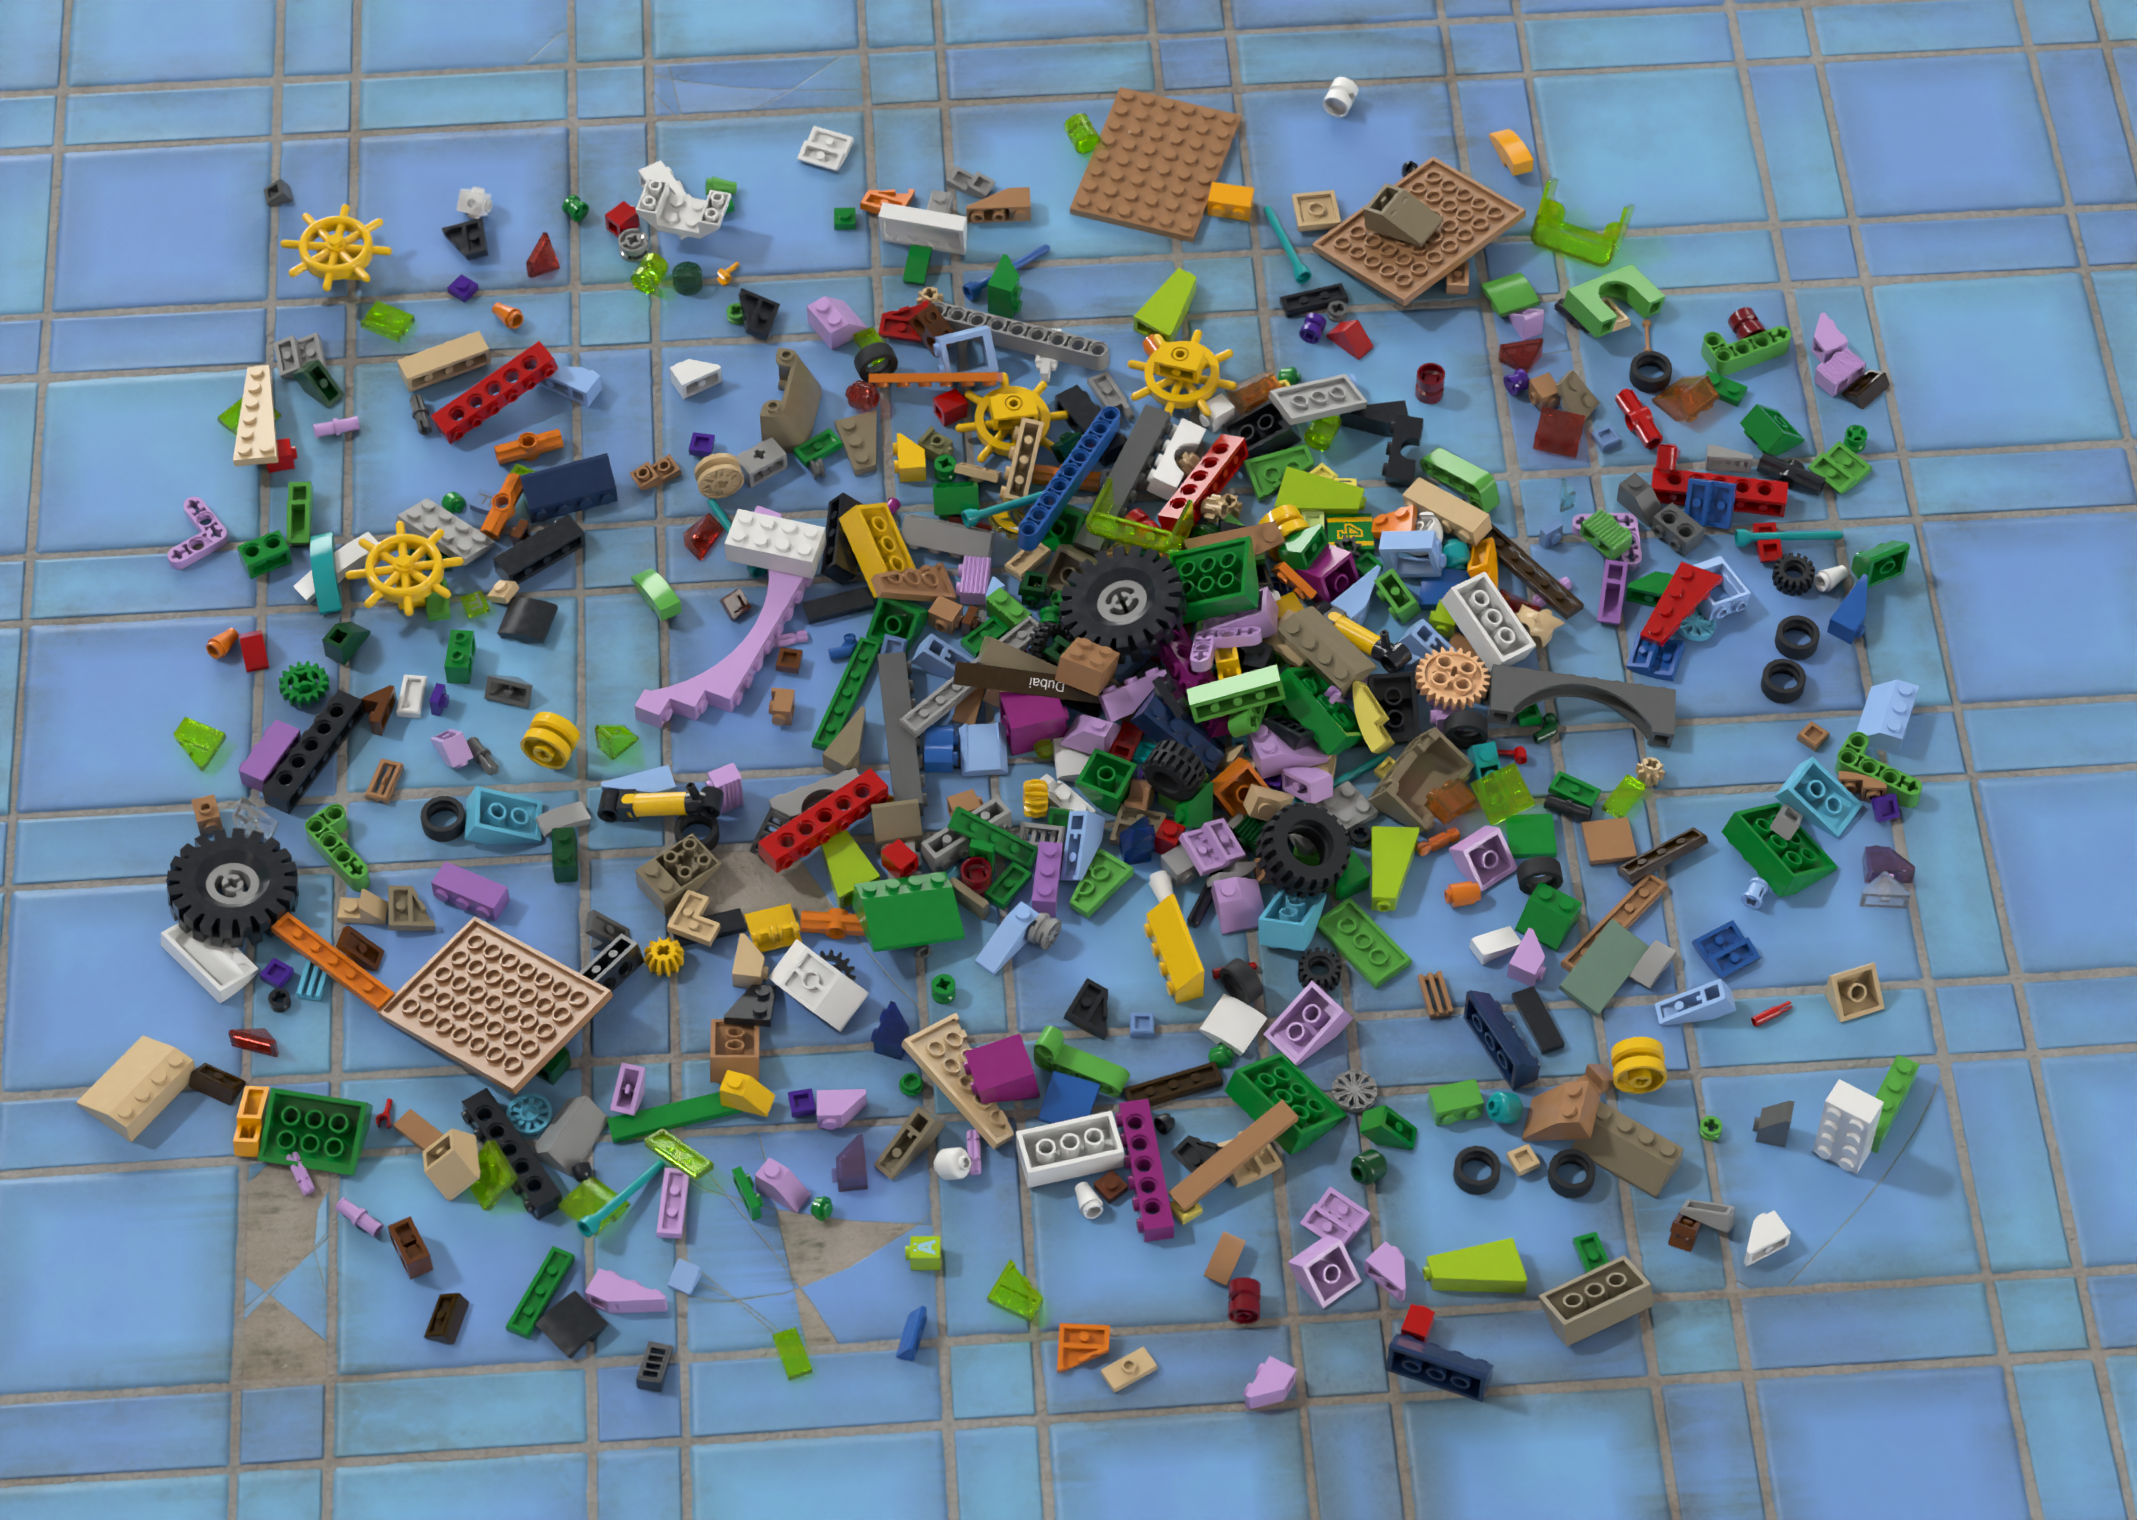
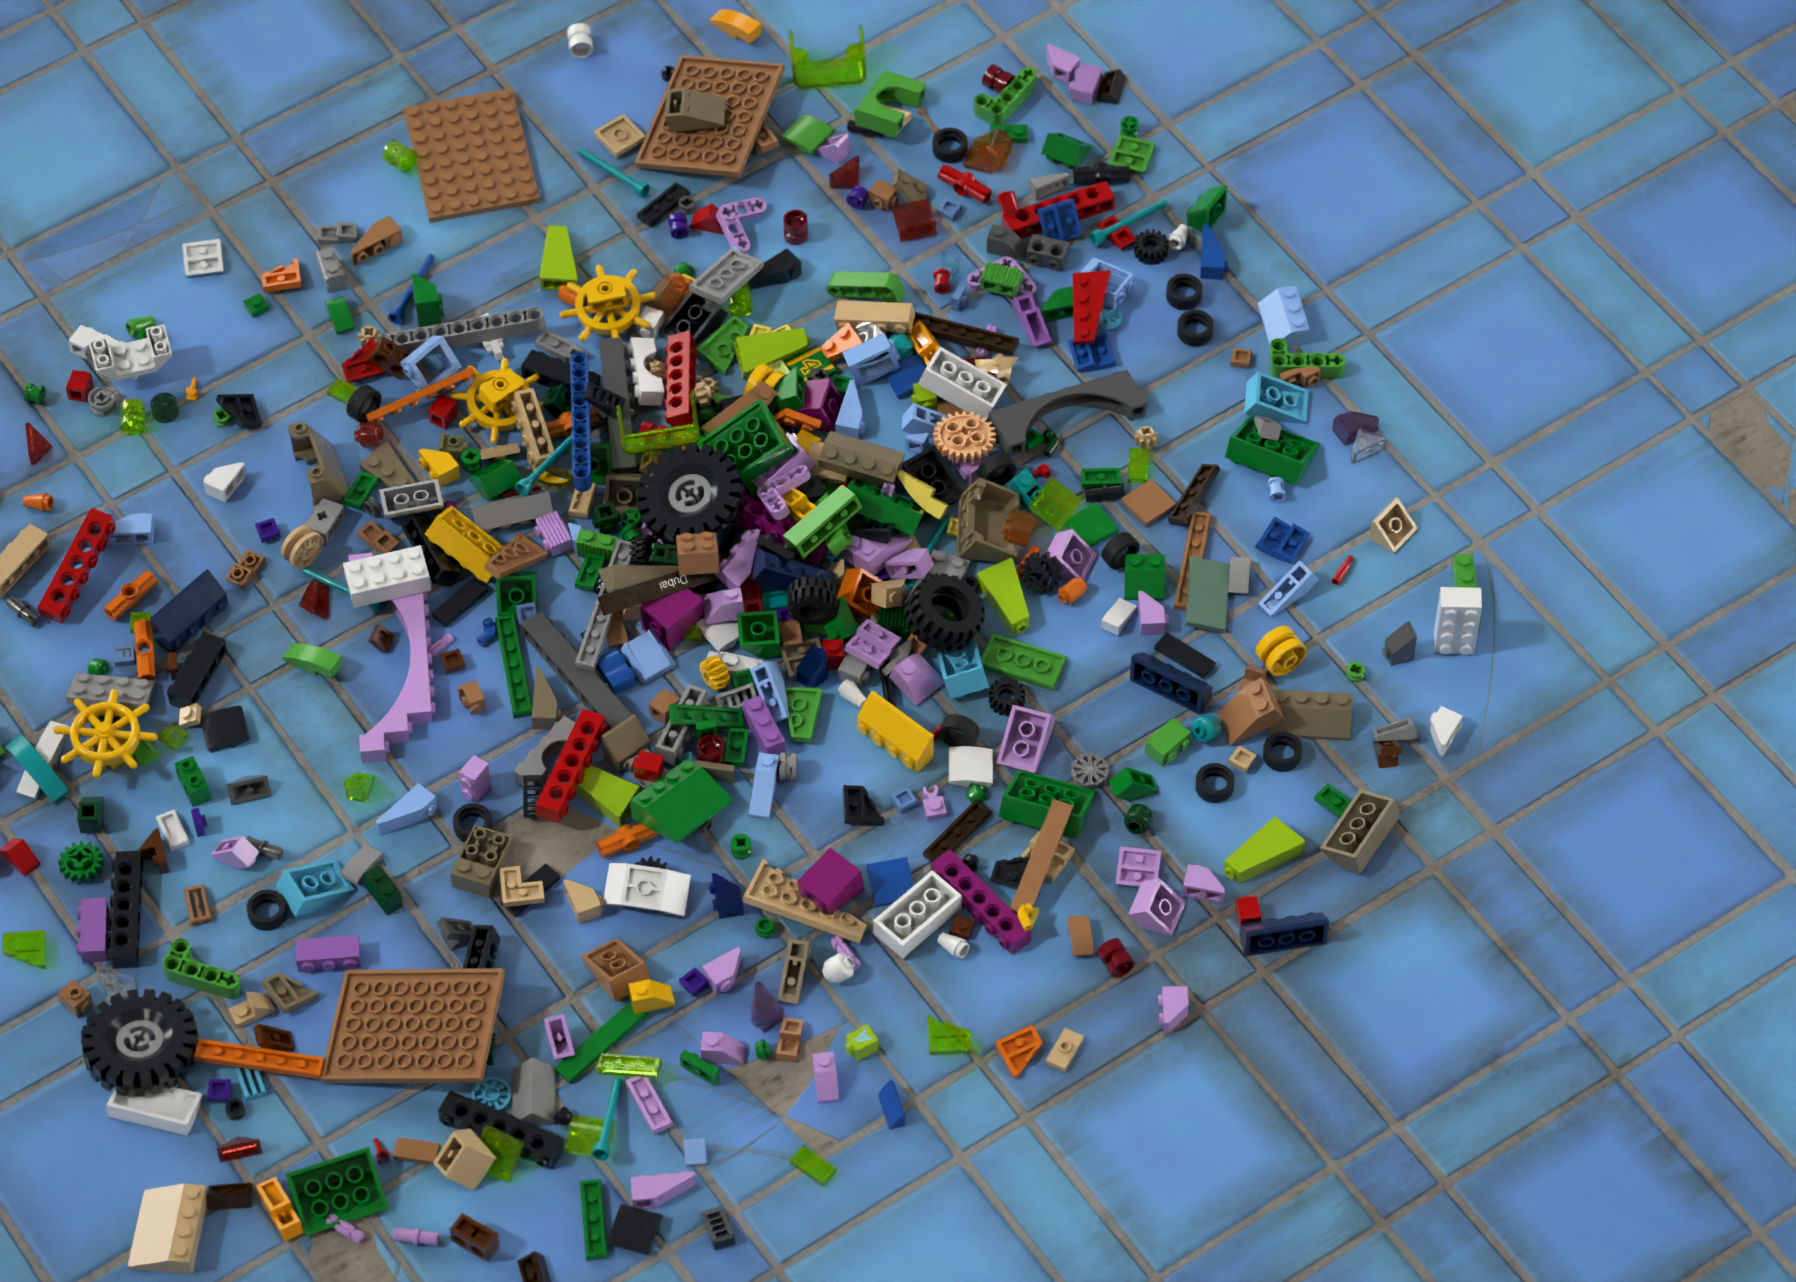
camera: 30 degrees left, 0 degrees up
yellow wheel [520,712,580,770] -> none
black piece [597,782,724,822] -> none
yellow gear [644,936,684,977] -> none
black wing [724,984,776,1027] -> none
yellow hinge [744,903,802,953] -> none
lavender slope [807,296,868,350] -> none
white slope [878,202,967,255] -> none
light blue slope [911,633,974,679] -> none
medium nougat brick [928,595,964,635] -> none
reddish brown plate [961,605,981,637] -> none
bright green beam [1034,1026,1130,1098] -> none
light orange brick [1207,182,1254,221] -> none
piece [1313,600,1412,673] -> none
green slope [1335,850,1370,901] -> none
bright green brick [1374,568,1422,624] -> none
black arch [1382,414,1424,488] -> none
medium nougat tile [1417,971,1453,1019] -> none
dark purple plate [1871,793,1900,823] -> none
none -> medium nougat slope [357,520,400,554]
none -> light grey slope [379,479,444,520]
none -> black slope [583,382,626,419]
none -> lavender beam [716,197,767,254]
none -> medium nougat slope [775,1017,804,1062]
none -> lavender slope [813,1052,839,1103]
none -> lavender plate [923,785,947,821]
none -> red bush [933,269,951,294]
none -> yellow arm [1017,903,1034,931]
none -> black gear [1020,550,1064,595]

